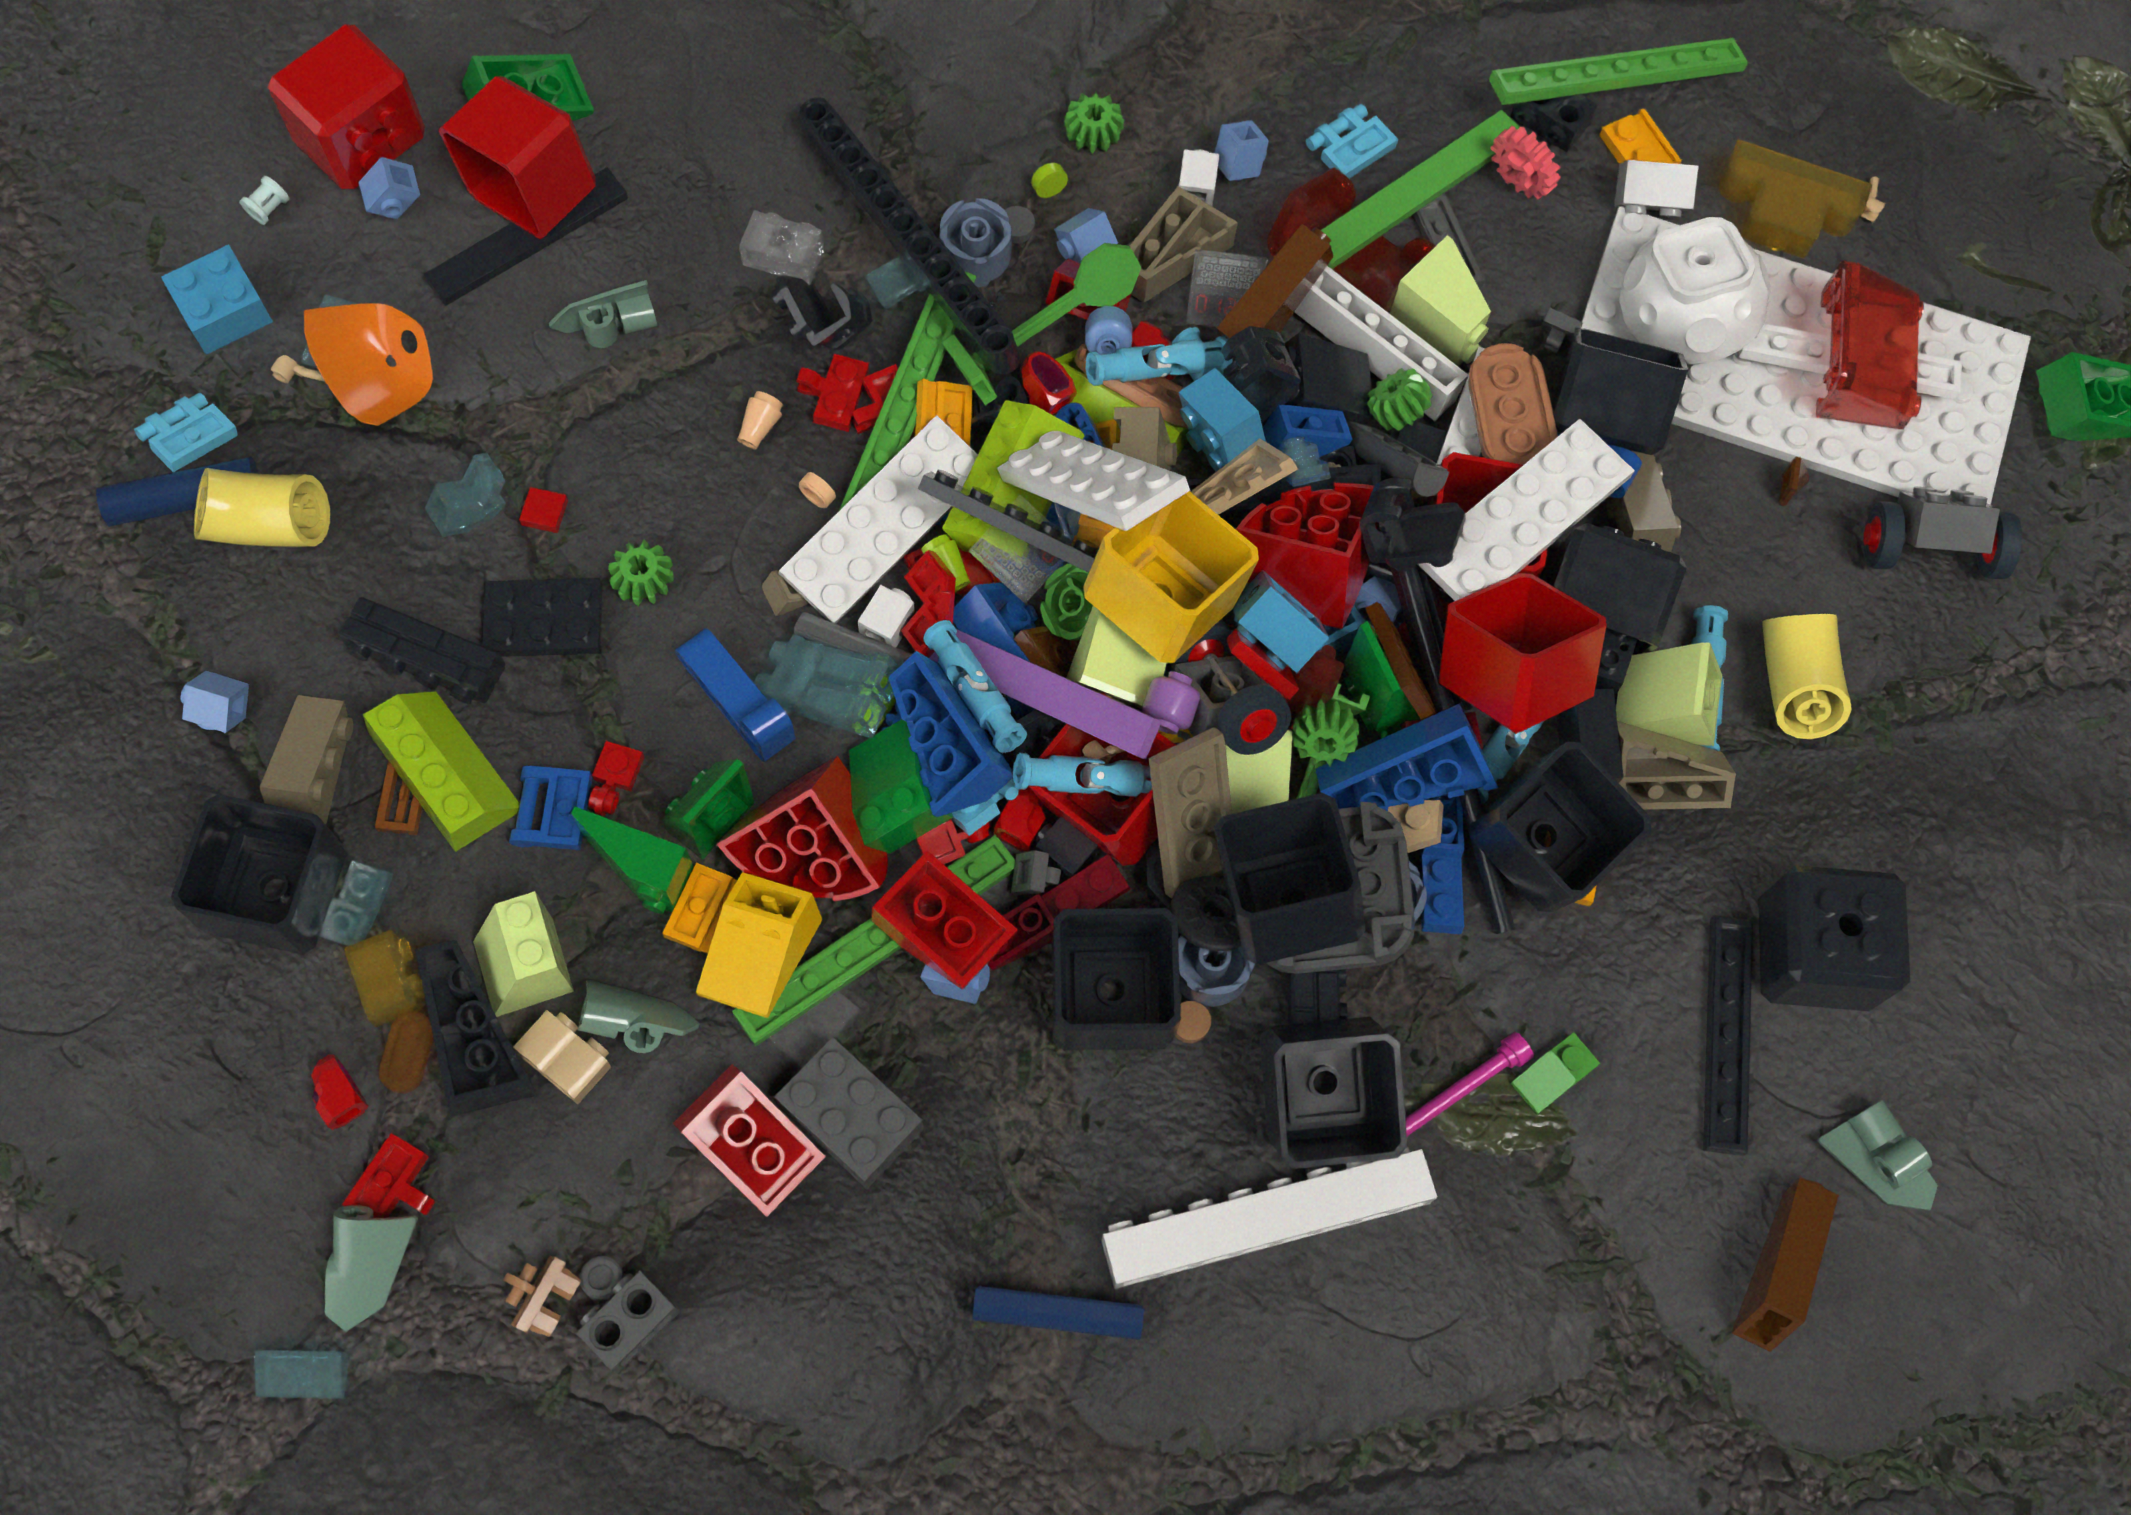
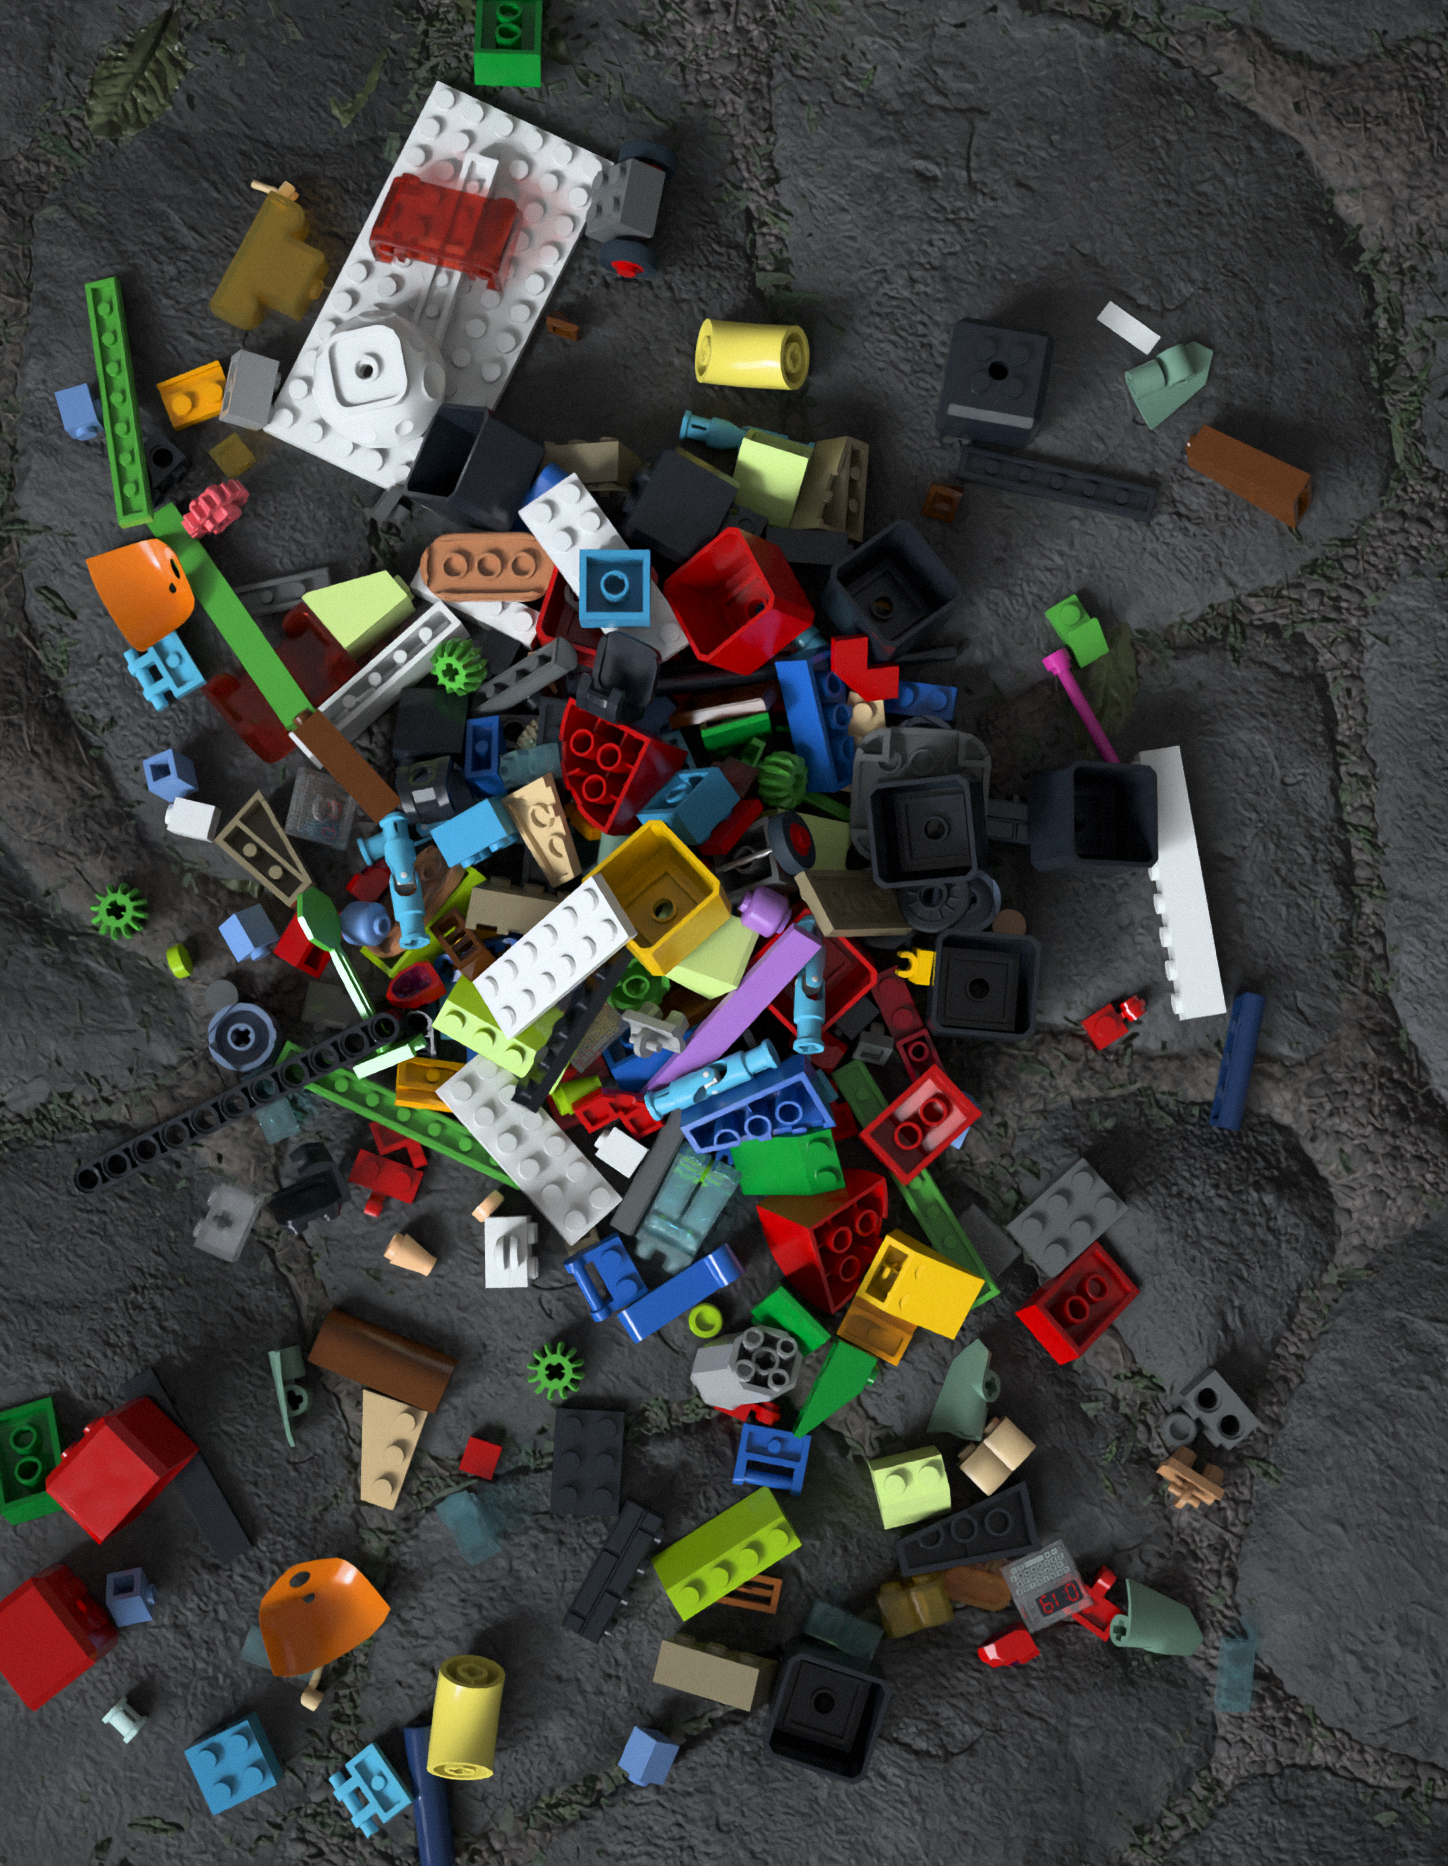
camera: 80 degrees left, 15 degrees up
none -> medium blue brick [54,383,105,440]
none -> orange piece [85,538,195,652]
none -> clear yellow plate [209,432,257,480]
none -> reddish brown brick [307,1307,459,1414]
none -> tan wing [361,1388,429,1511]
none -> reddish brown slope [429,906,496,982]
none -> white brick [485,1215,539,1288]
none -> blue plate [563,1232,649,1322]
none -> dark azure brick [579,549,651,628]
none -> light grey hips [622,1001,689,1059]
none -> lime tile [689,1303,723,1338]
none -> light grey brick [690,1325,803,1410]
none -> red tile [831,633,899,702]
none -> yellow tile [895,946,934,986]
none -> reddish brown slope [921,482,964,524]
none -> tile [1000,1539,1094,1634]
none -> red plate [1080,994,1147,1050]
none -> white sticker [1097,301,1161,355]

